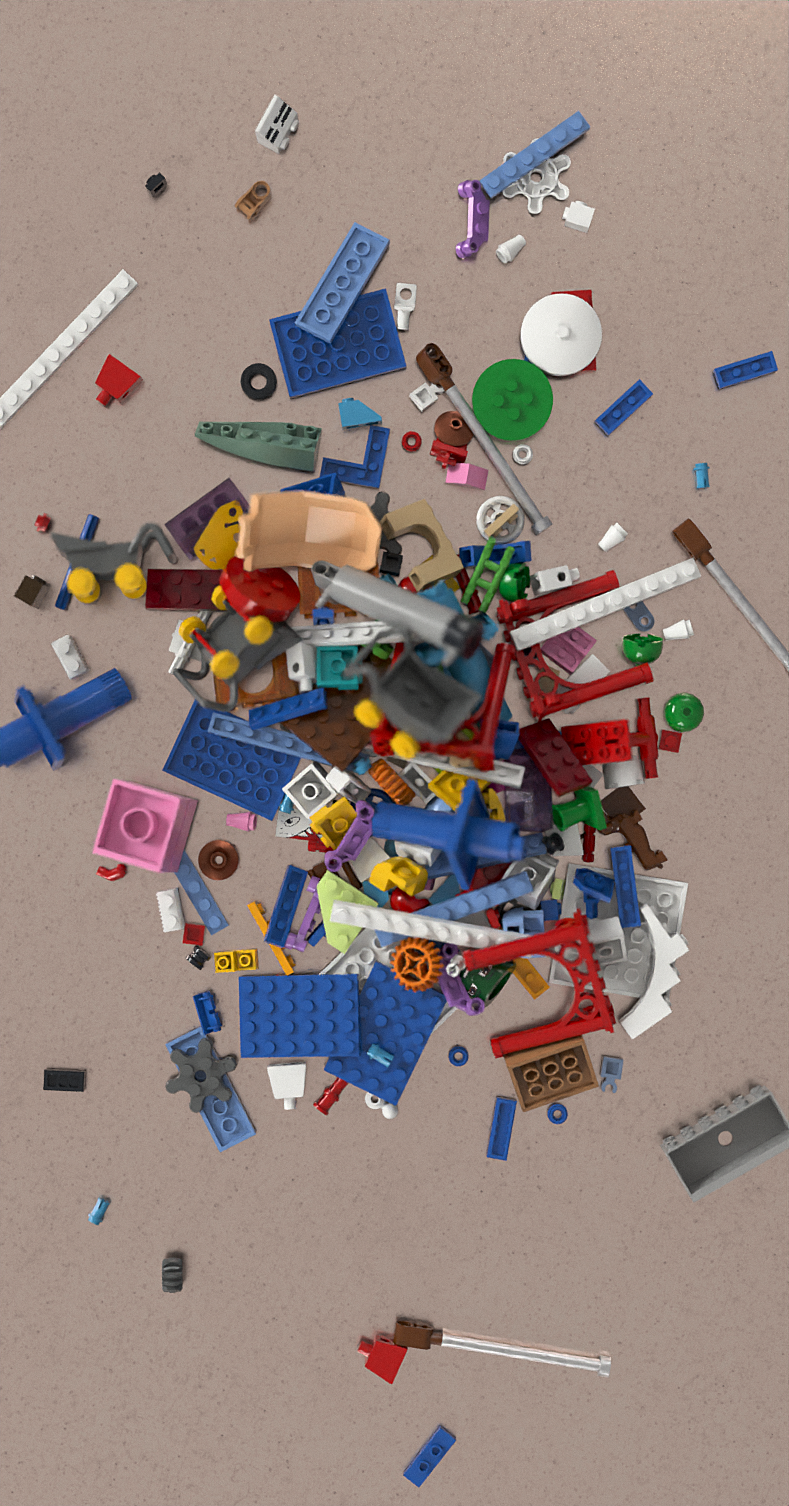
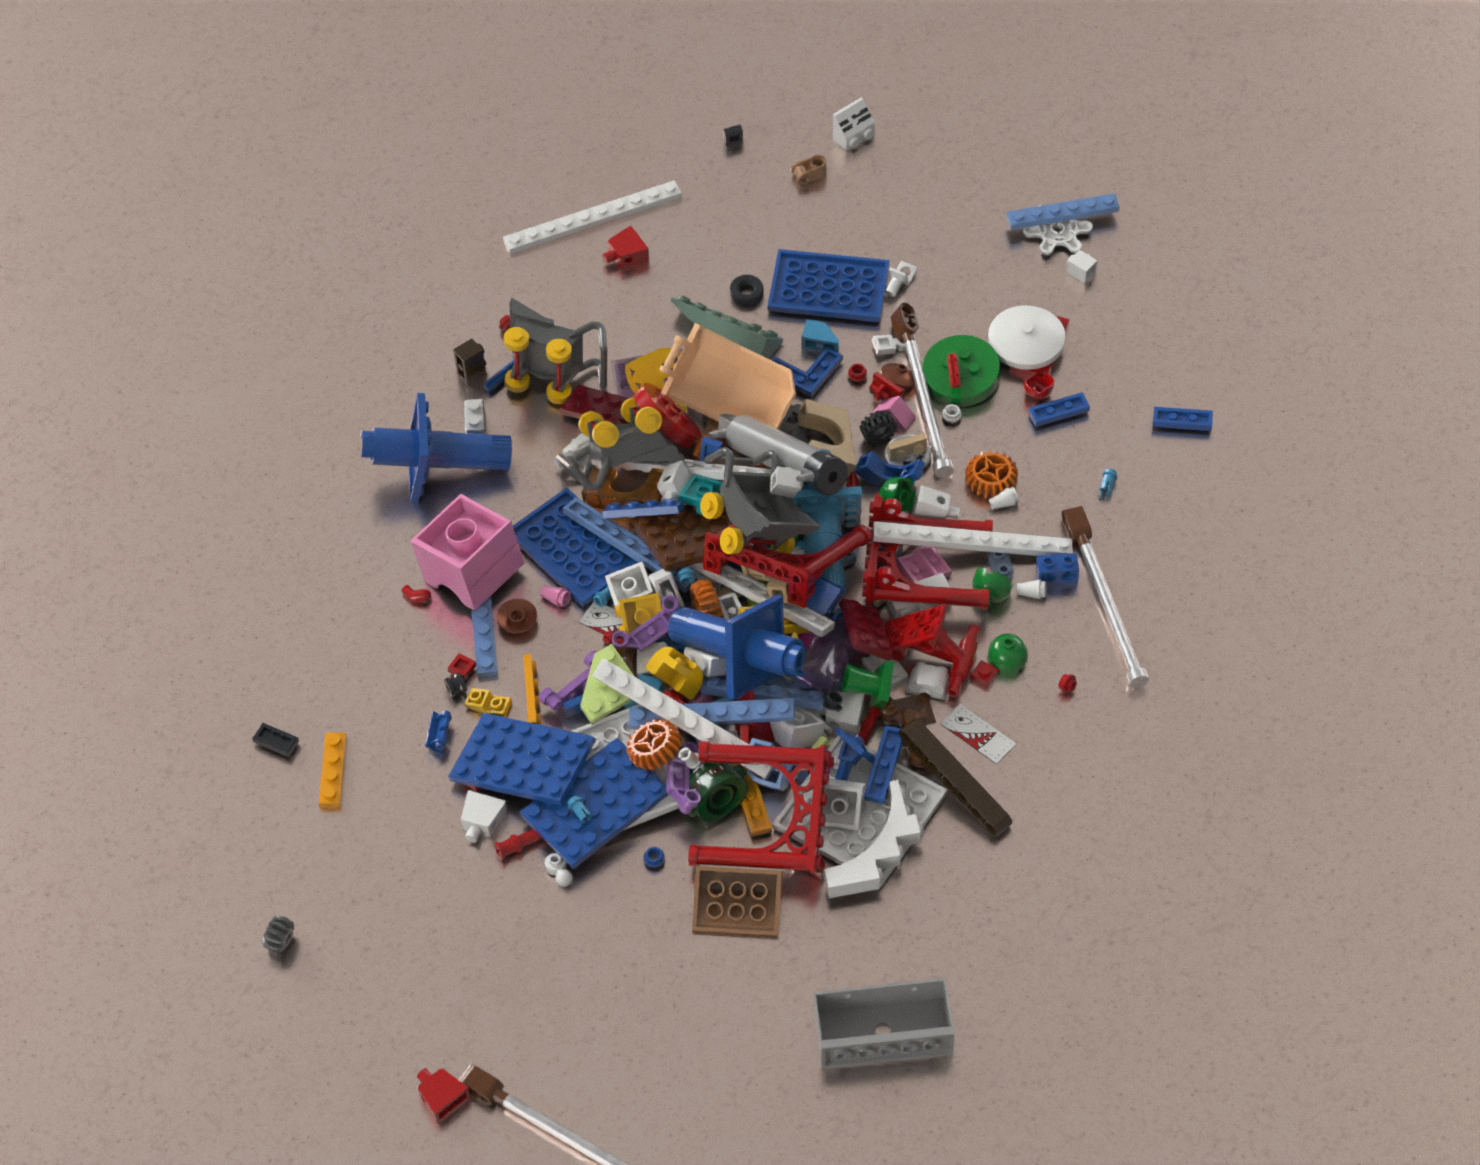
camera: 30 degrees right, 35 degrees down
dark azure pin [88,1197,110,1225] -> none
white brick [156,888,185,932] -> none
medium blue plate [165,1026,256,1152] -> none
dark grey plate [165,1038,237,1113] -> none
blue plate [263,865,308,948] -> none
medium blue plate [295,222,390,344] -> none
medium lavender plate [456,180,490,258] -> none
bright green piece [460,537,515,614] -> none
blue plate [486,1097,517,1161] -> none
white cone [496,235,526,263] -> none
blue plate [547,1104,568,1124] -> none
sand blue plate [600,1056,624,1093] -> none
none -> light orange plate [319,732,347,808]
none -> white brick [770,466,803,498]
none -> black tyre [859,410,898,445]
none -> dark brown beam [898,718,1013,837]
none -> white sticker [941,704,1016,764]
none -> red axle [947,353,961,388]
none -> orange gear [965,450,1018,499]
none -> red hair [1023,373,1055,399]
none -> blue brick [1036,553,1079,586]
none -> red plate [1058,674,1077,694]

